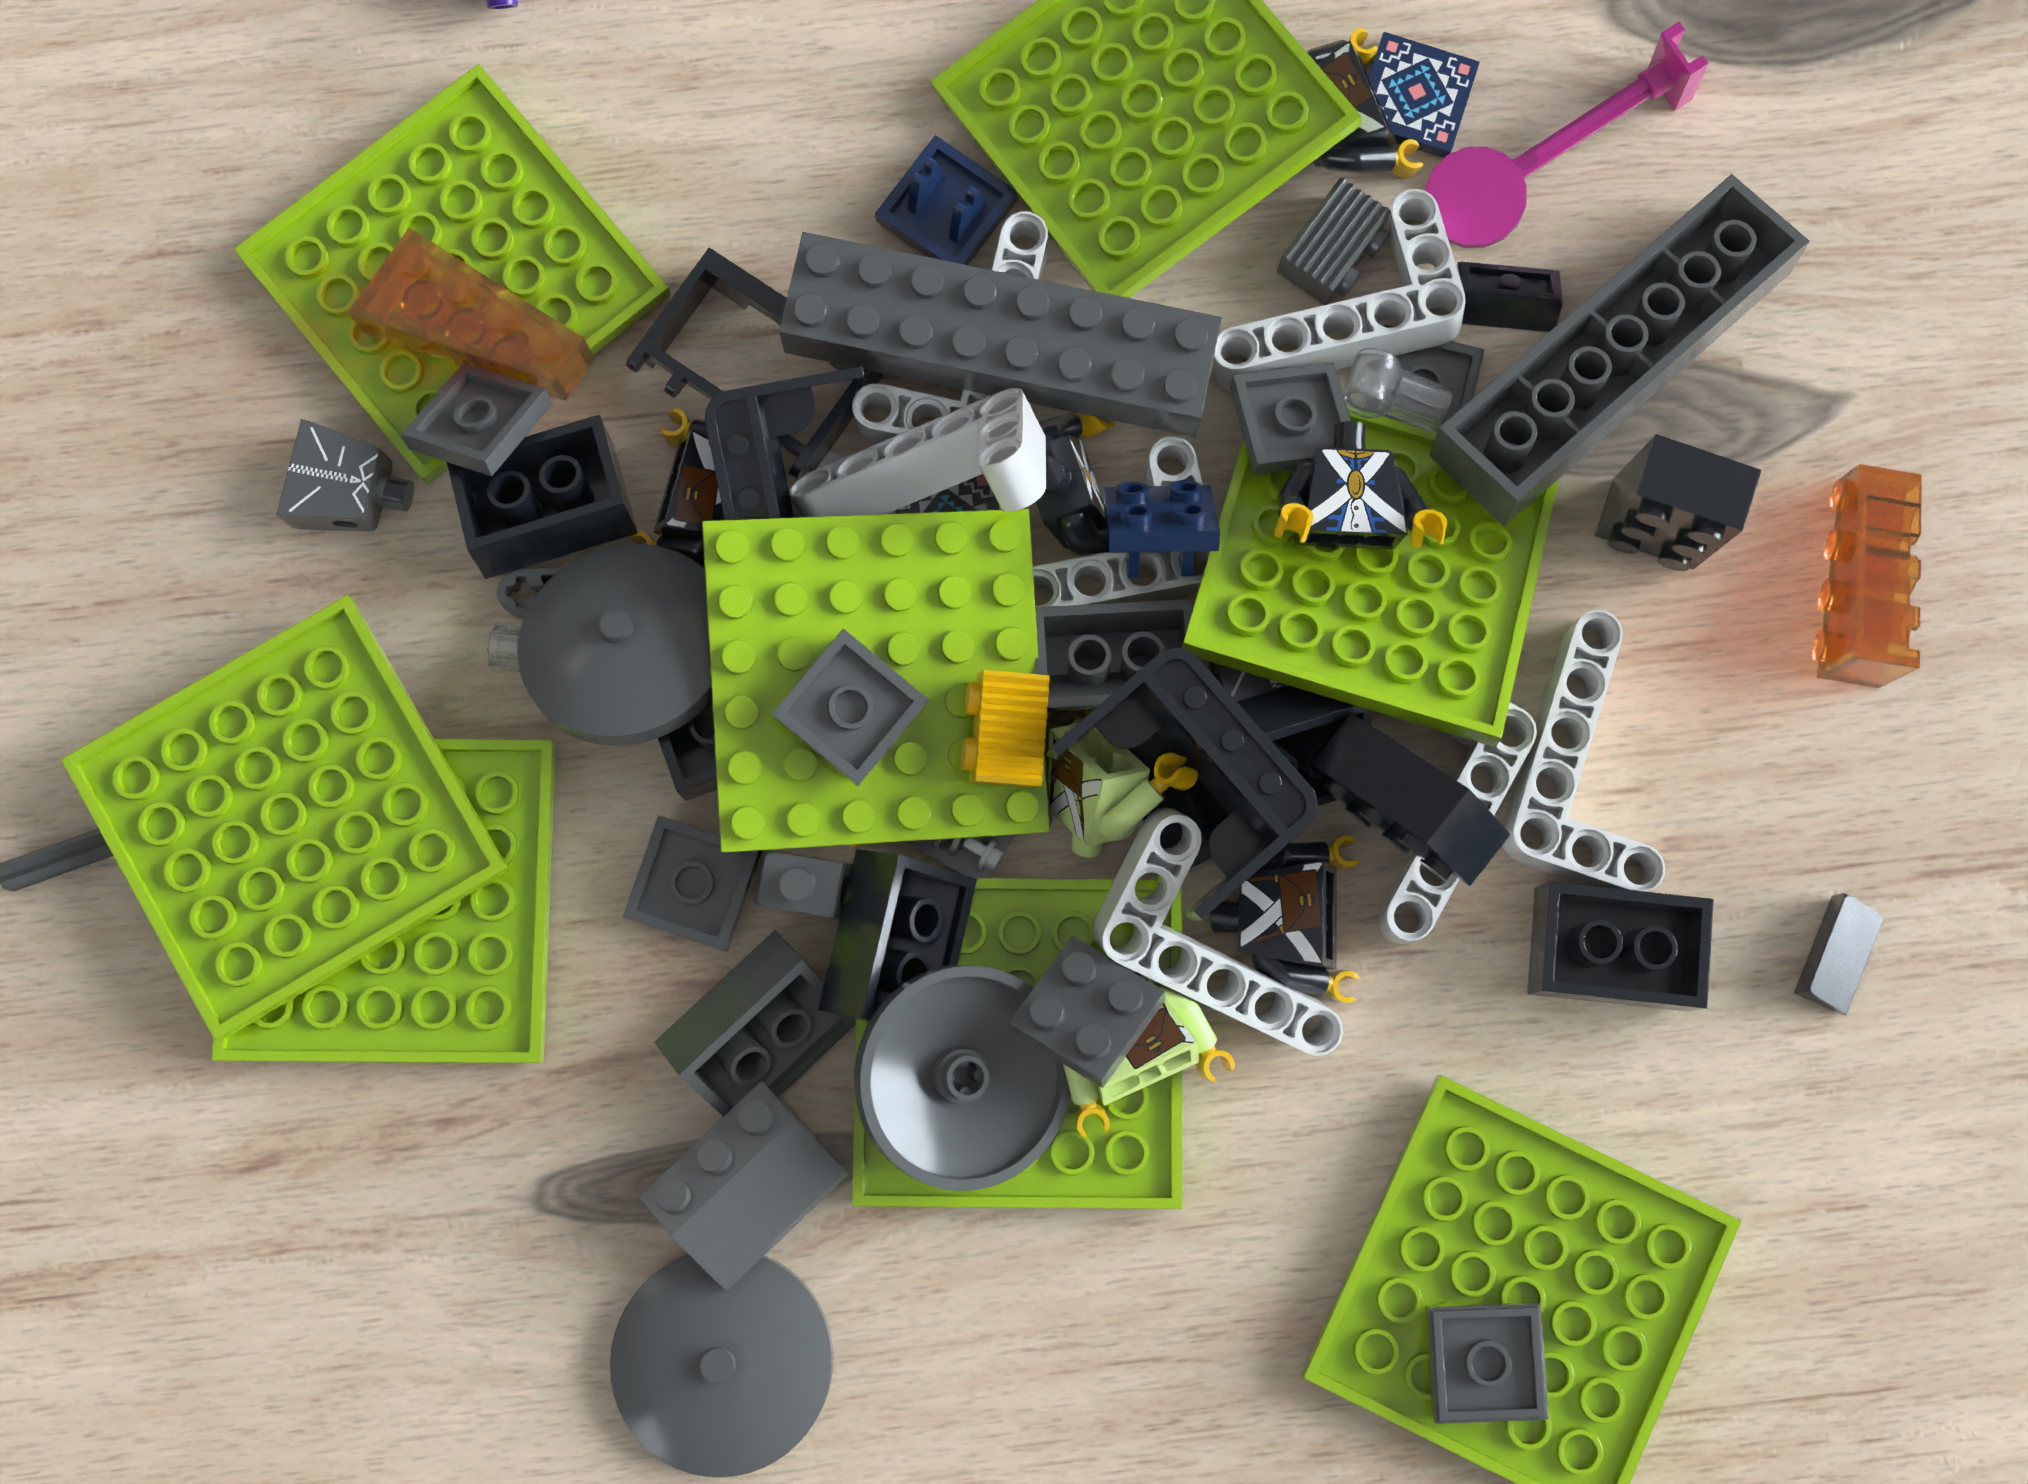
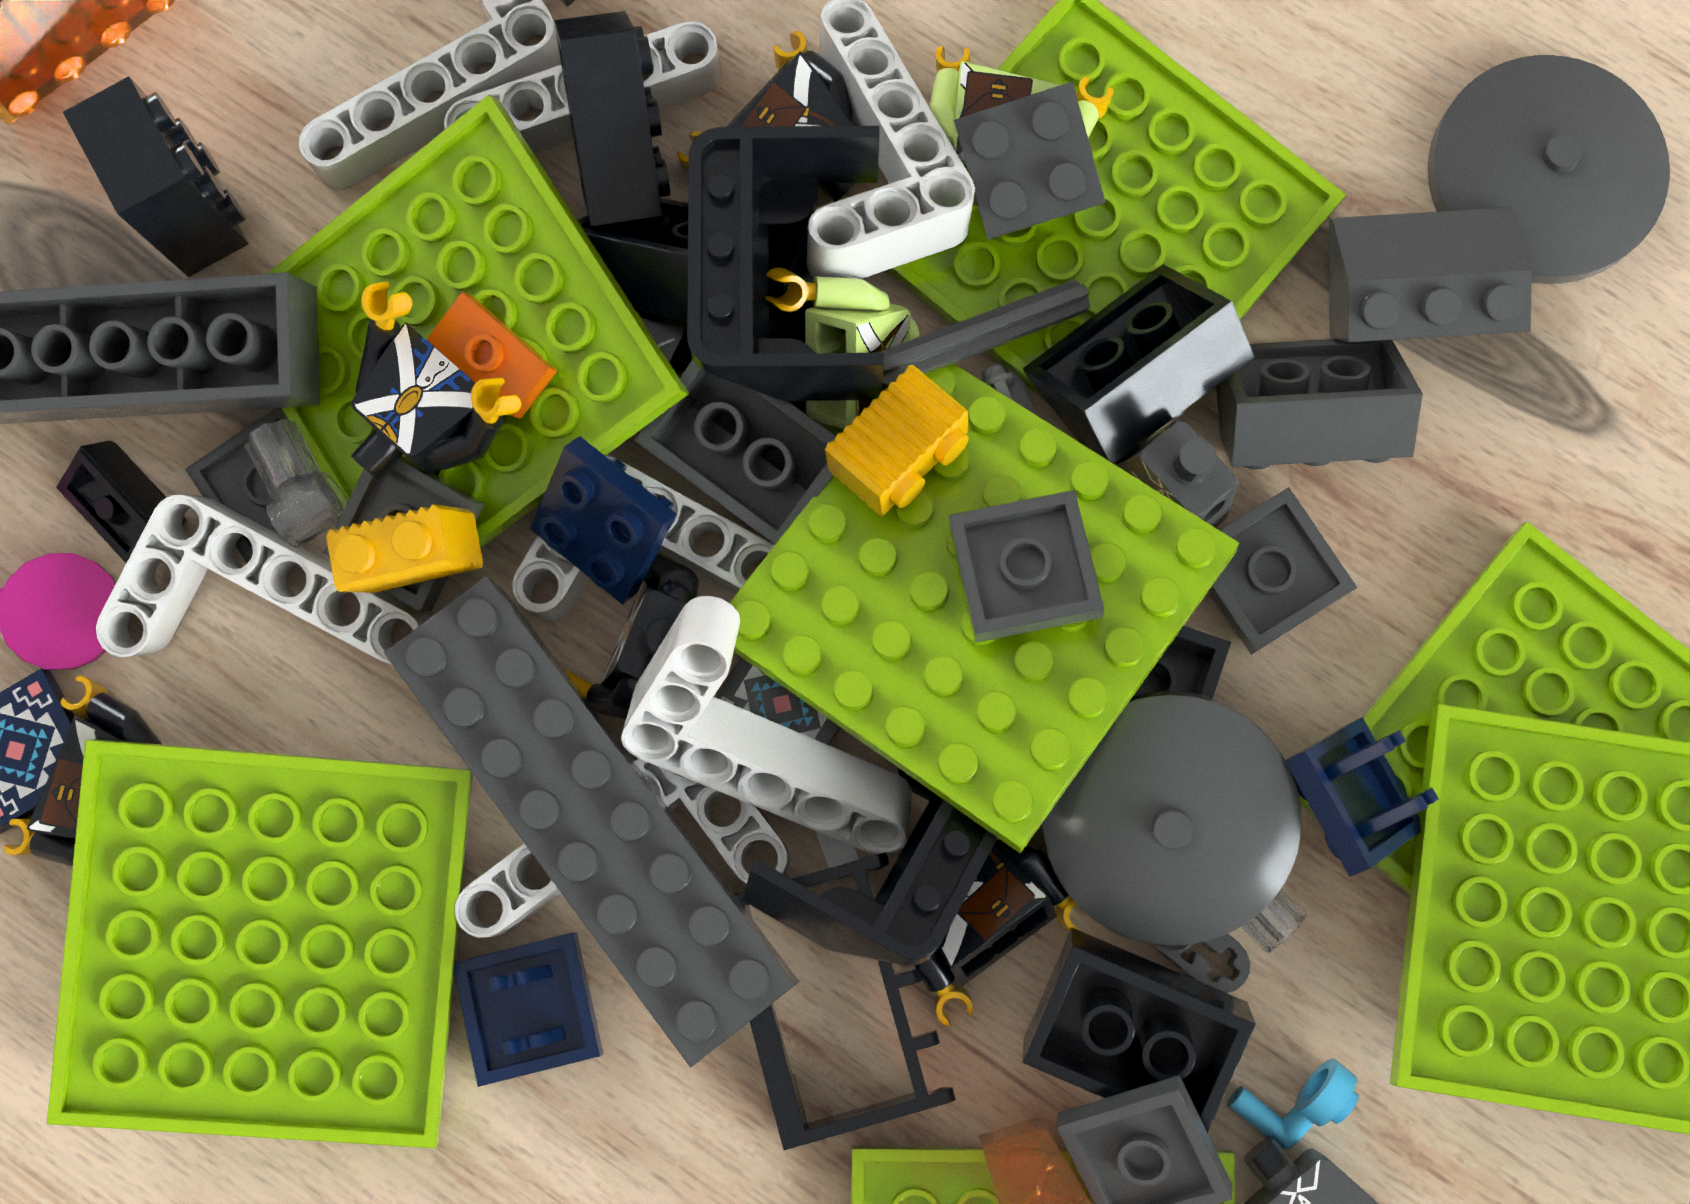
camera: 130 degrees left, 0 degrees up
dark grey dish [854,965,1071,1191] -> none
dark grey brick [1276,177,1391,305] -> none
none -> yellow brick [326,504,483,593]
none -> orange plate [426,292,558,418]
none -> dark grey axle [878,280,1090,388]
none -> medium azure plate [1227,1059,1359,1149]
none -> dark blue plate [1285,717,1439,877]

